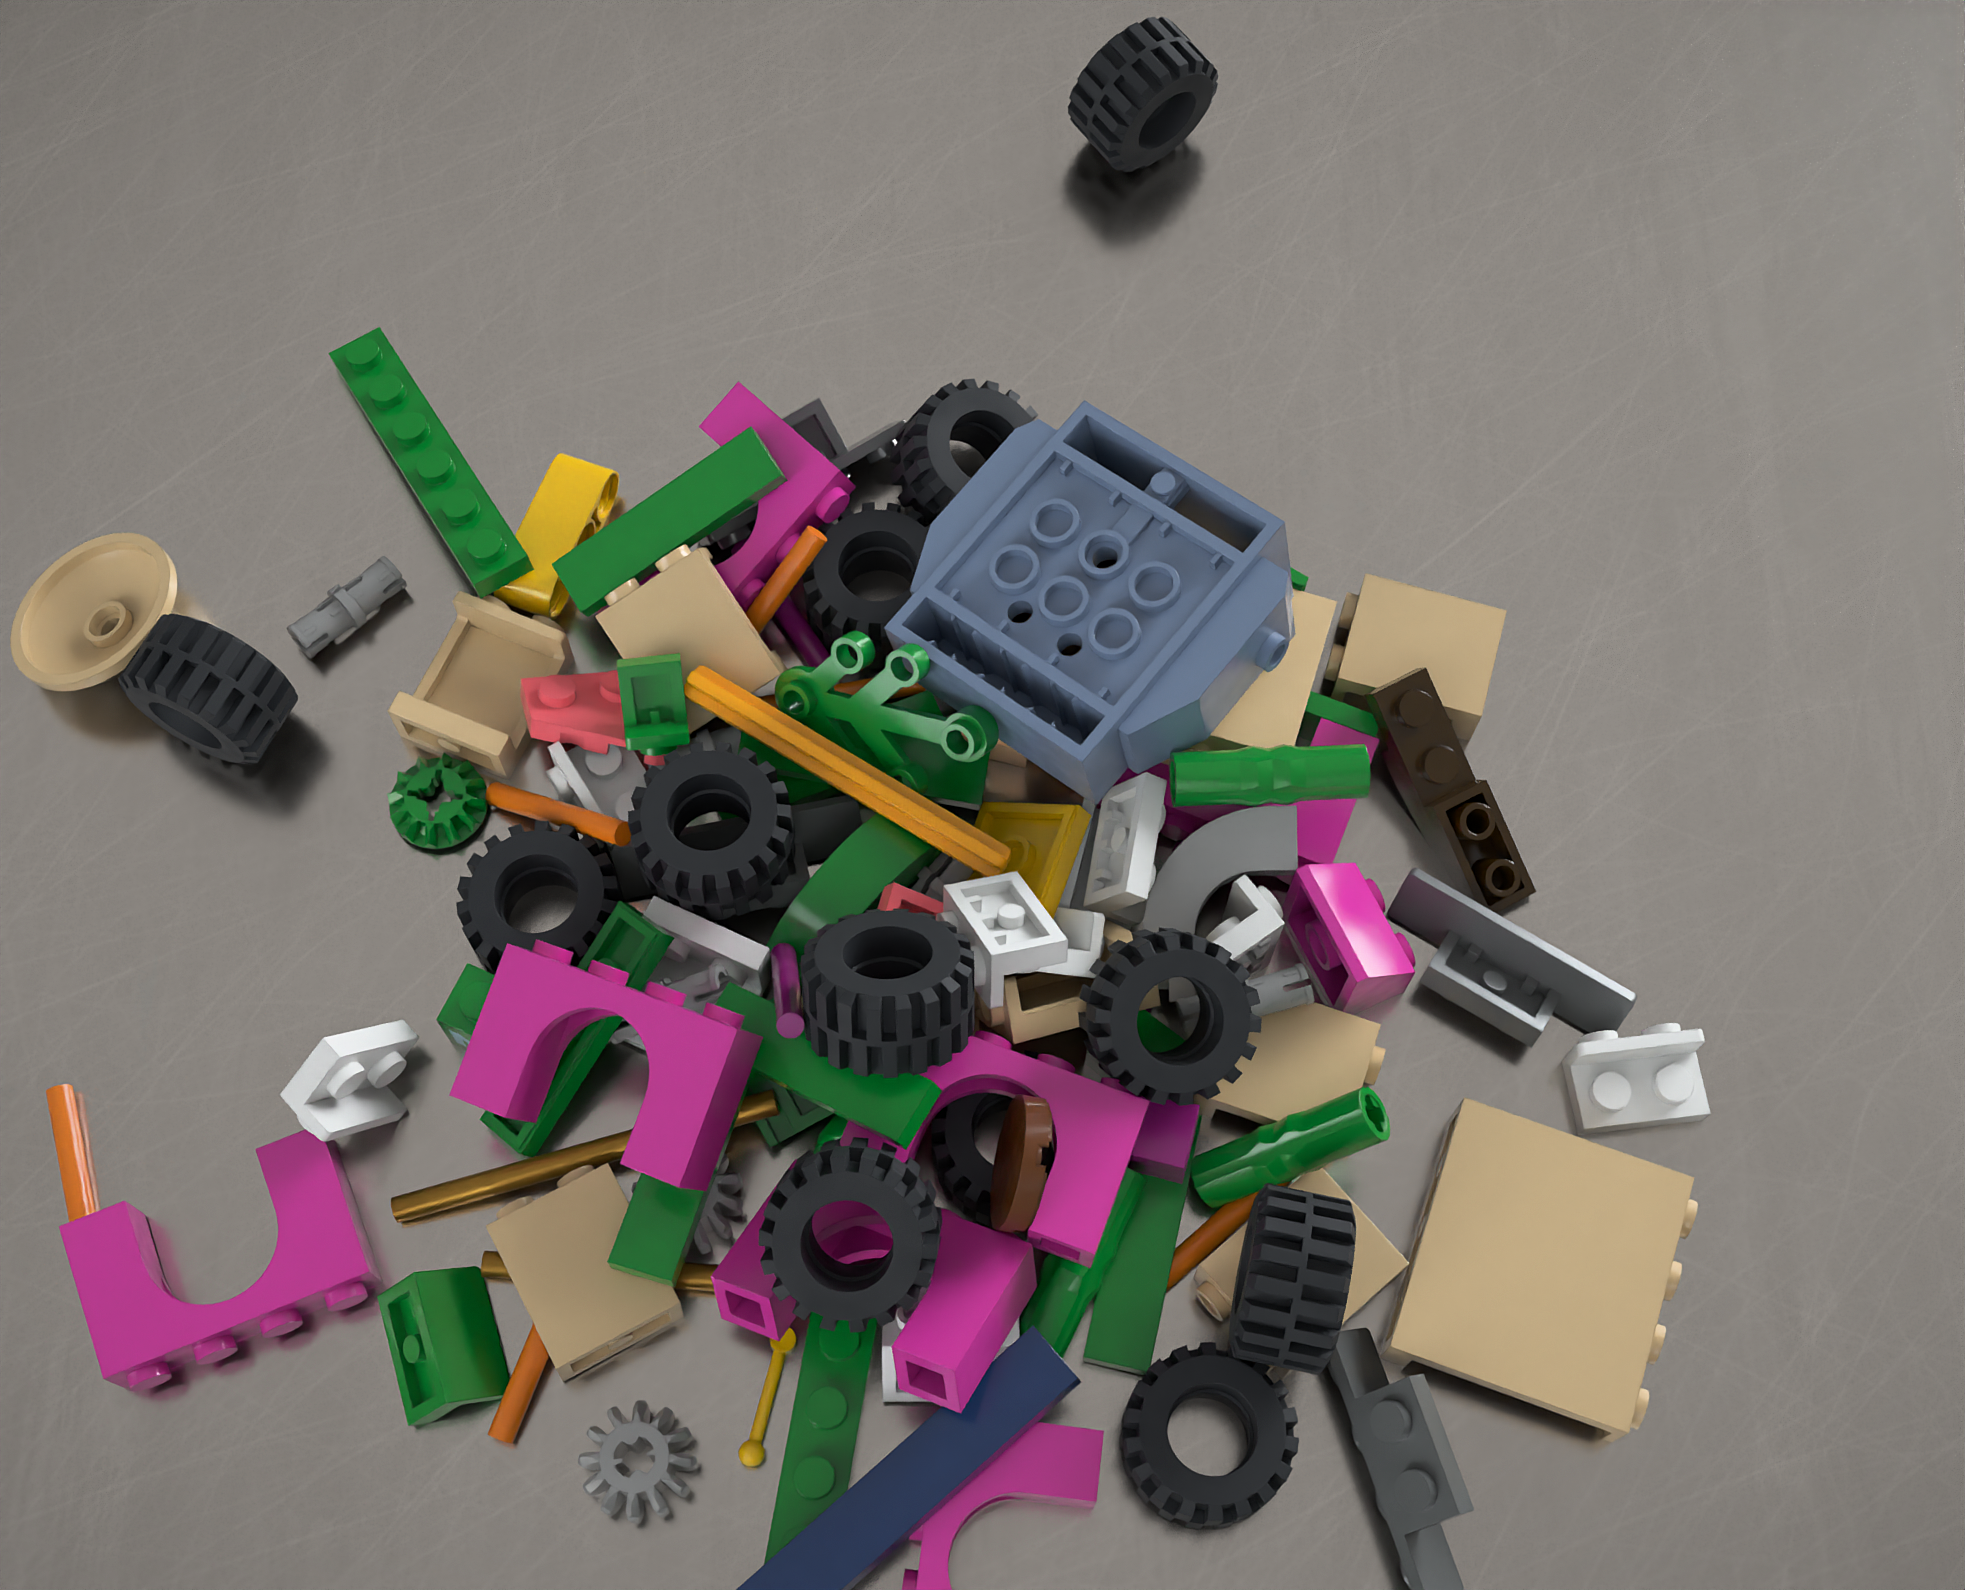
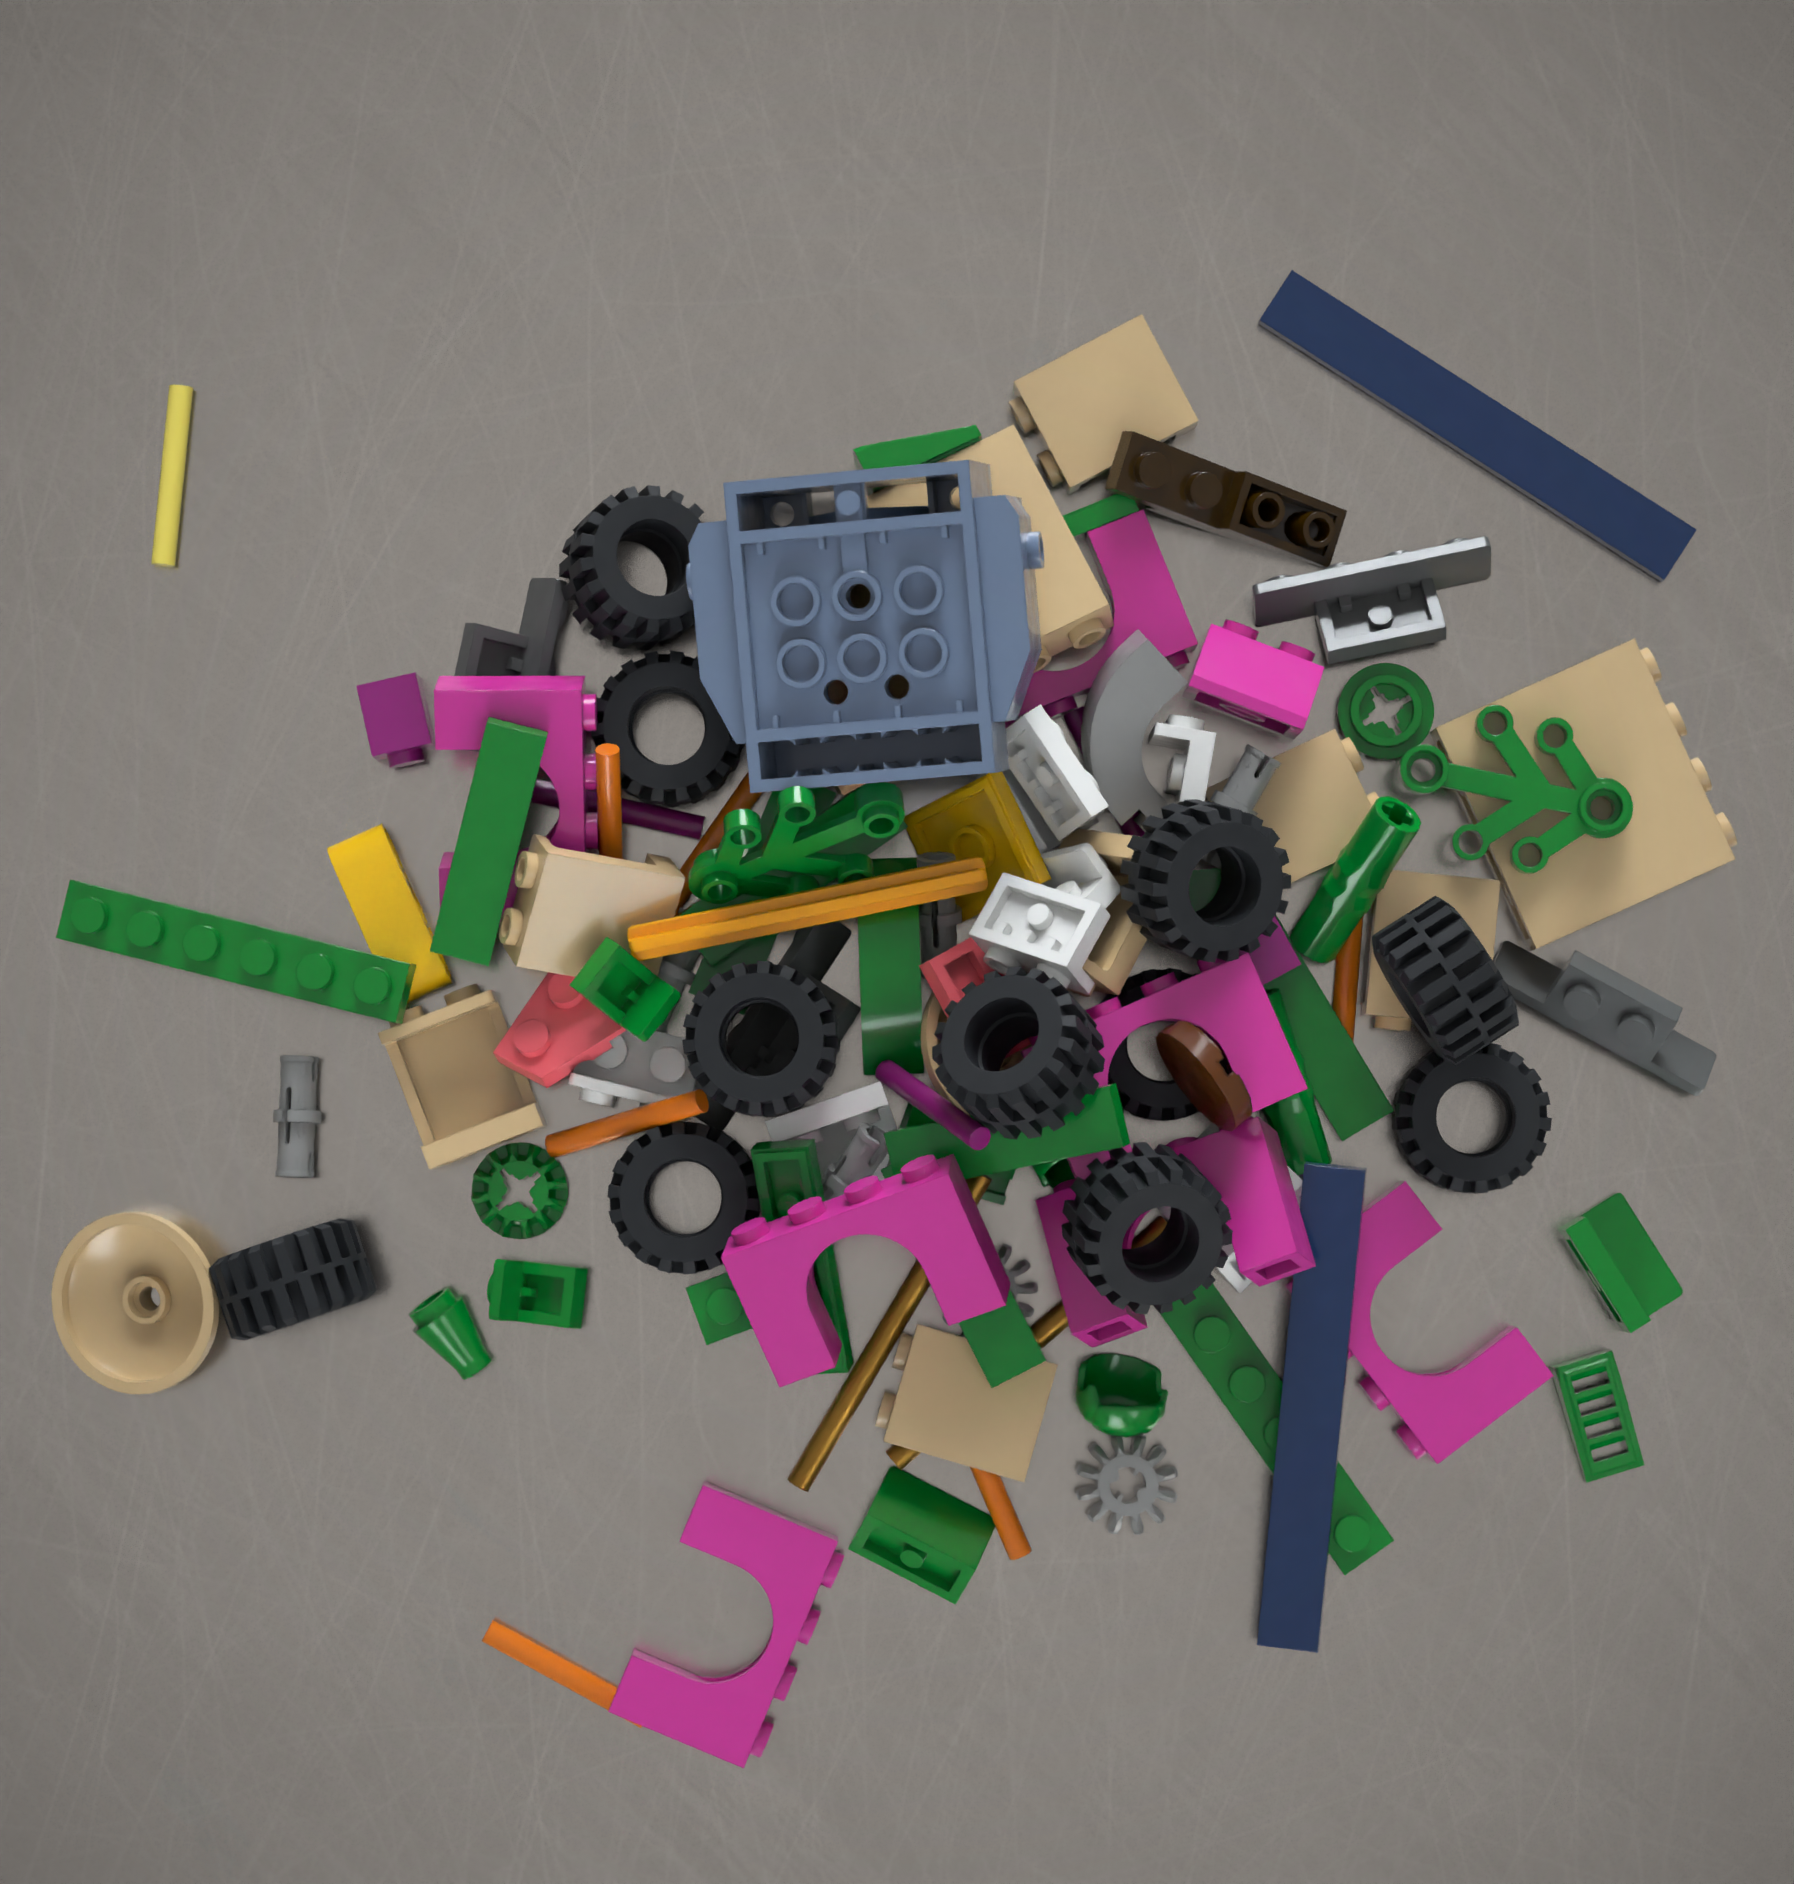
camera: 40 degrees left, 20 degrees up
white bracket [280,1020,420,1142] -> none
yellow hinge [738,1328,797,1467] -> none
black tyre [1068,17,1219,172] -> none
green axle [1169,744,1371,807] -> none
white bracket [1562,1023,1711,1135] -> none
none -> light yellow bar [151,385,193,567]
none -> magenta brick [356,672,435,768]
none -> green cone [409,1287,493,1380]
none -> green bracket [487,1259,588,1329]
none -> green hair [1076,1353,1168,1438]
none -> dark blue tile [1258,270,1697,582]
none -> green gear [1337,663,1434,760]
none -> green plant [1398,705,1633,874]

